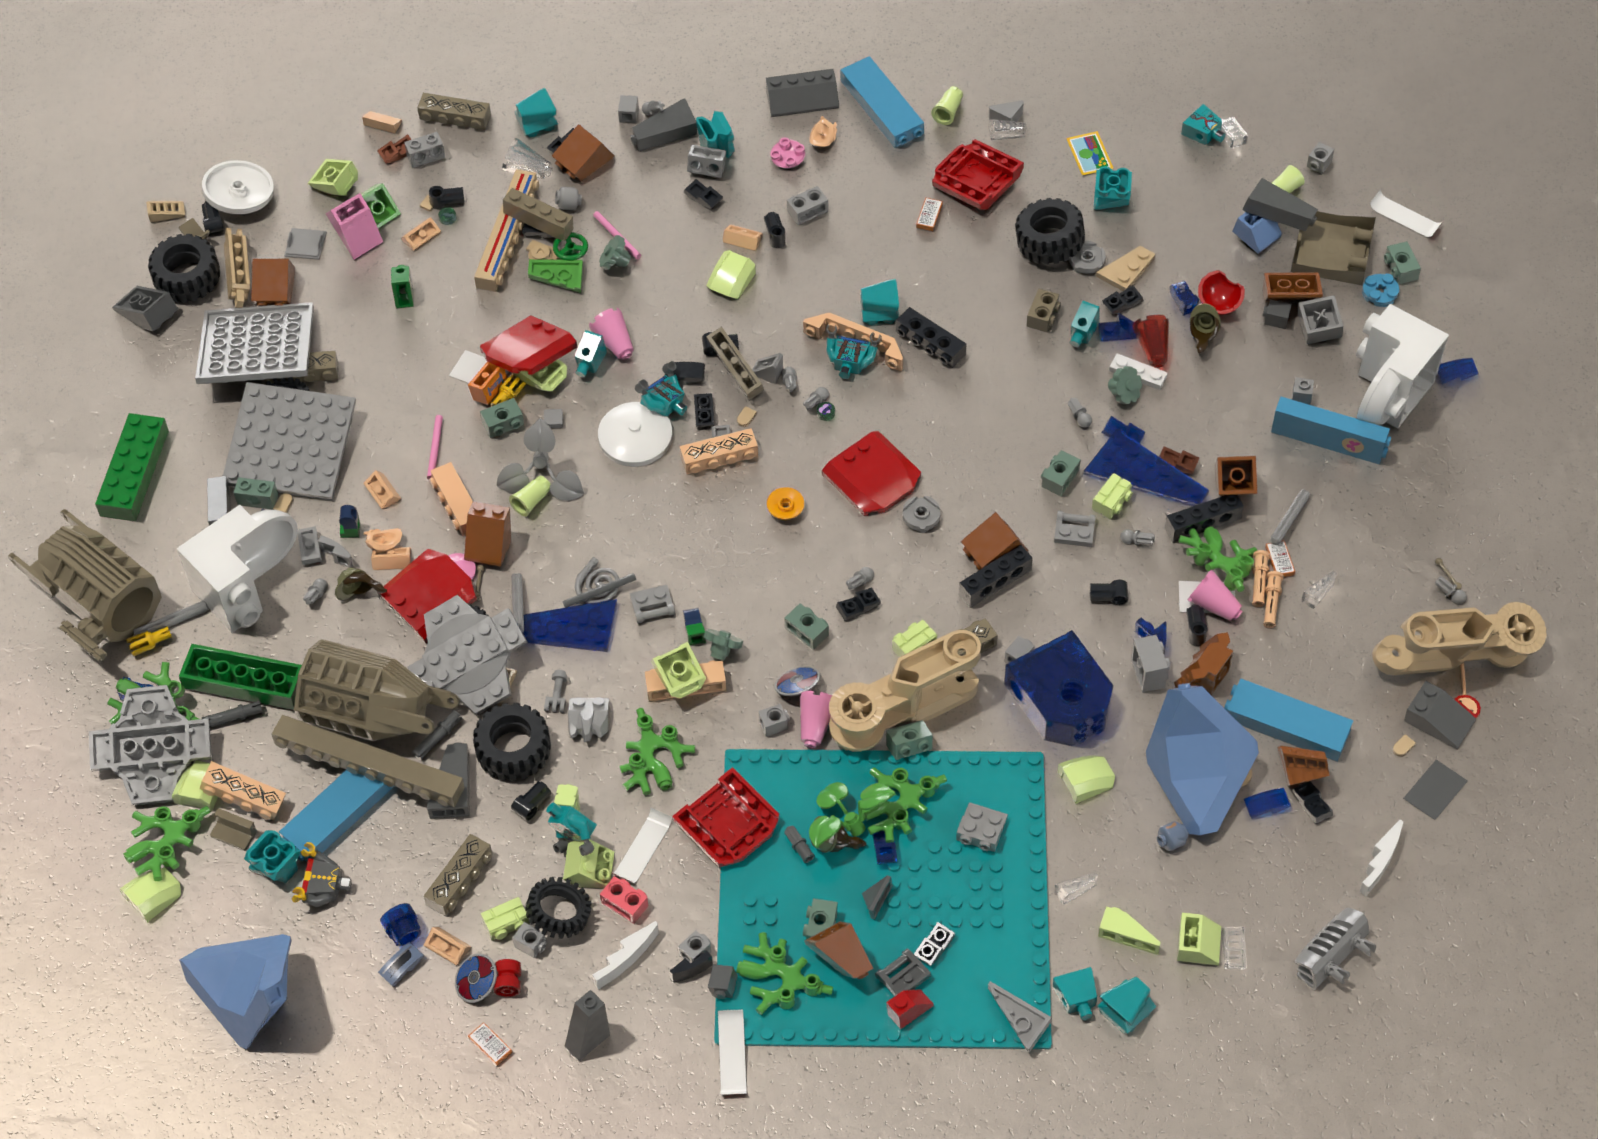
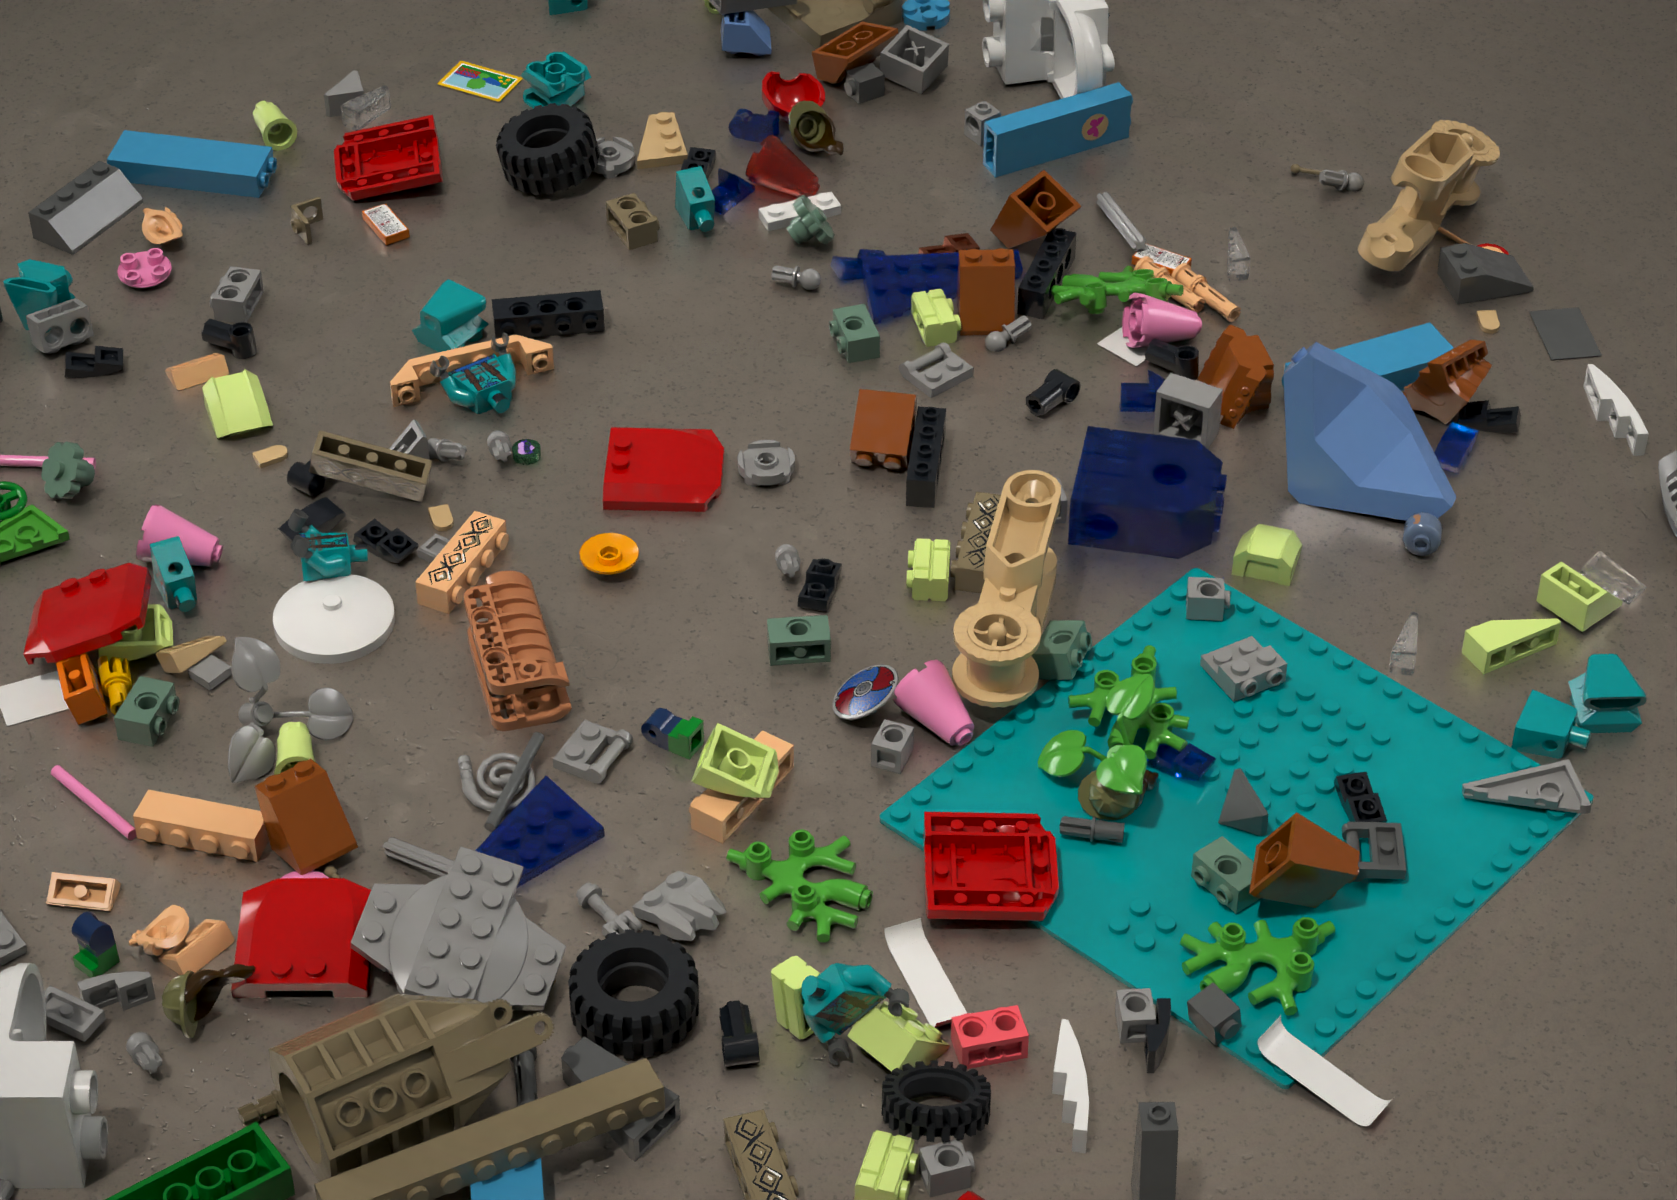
camera: 50 degrees left, 15 degrees down
sand green plant [704,629,743,660] -> none
red slope [886,990,934,1029] -> none
none -> tan slope [156,636,227,673]
none -> tan piece [252,445,288,468]
none -> dark tan bracket [290,197,323,245]
none -> nougat piece [464,570,572,731]
none -> dark orange slope [957,248,1015,336]
none -> light grey brick [1186,577,1230,621]

